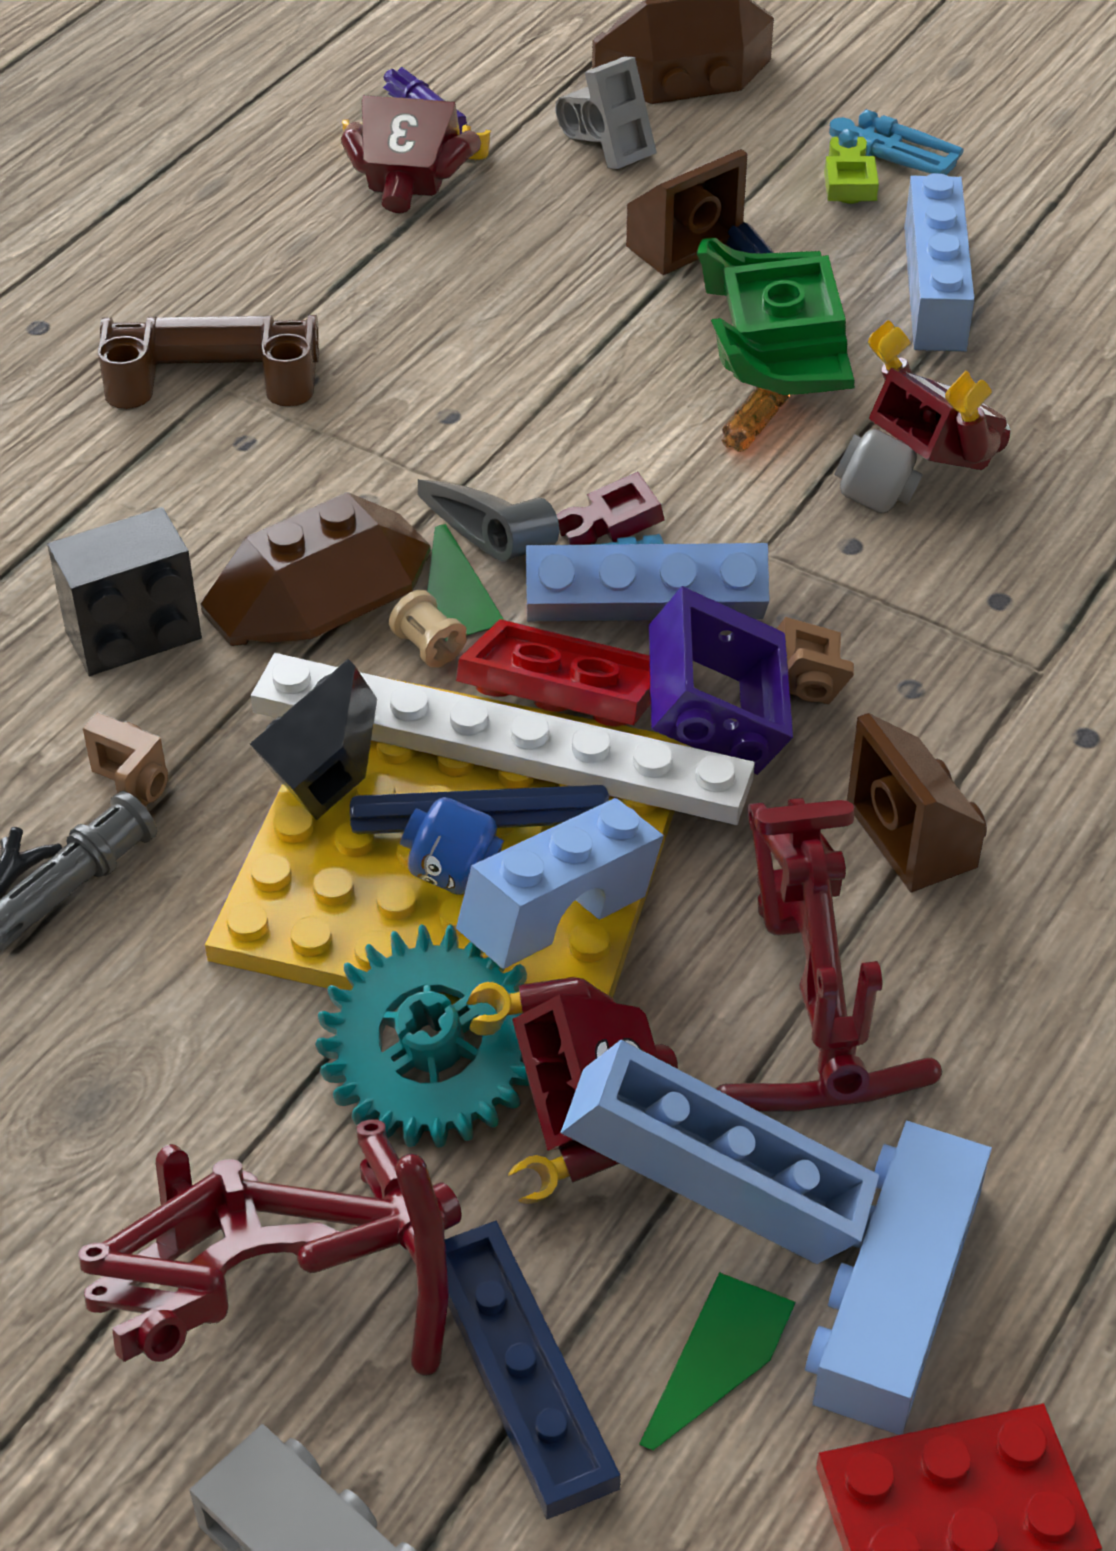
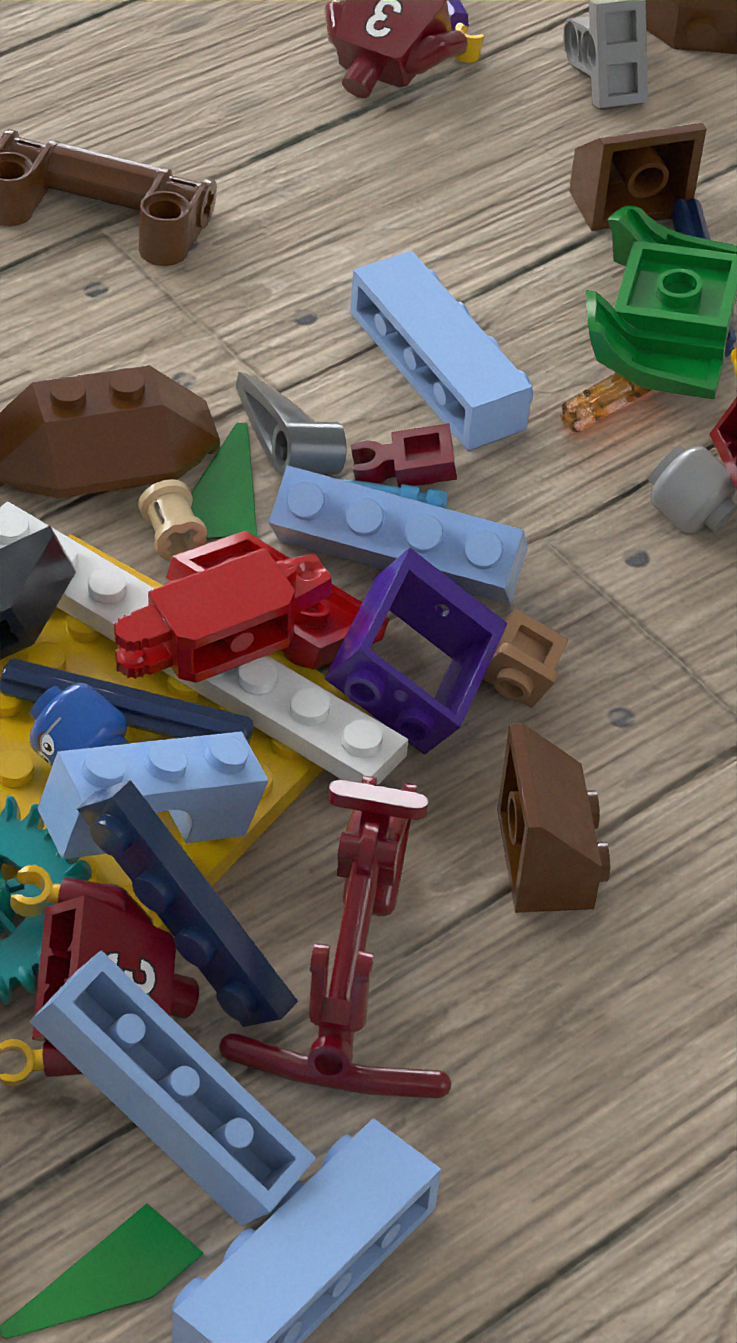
camera: 15 degrees right, 0 degrees up
none -> dark blue plate [77,780,298,1027]
none -> red hinge [114,547,332,683]
none -> light blue brick [350,250,533,451]

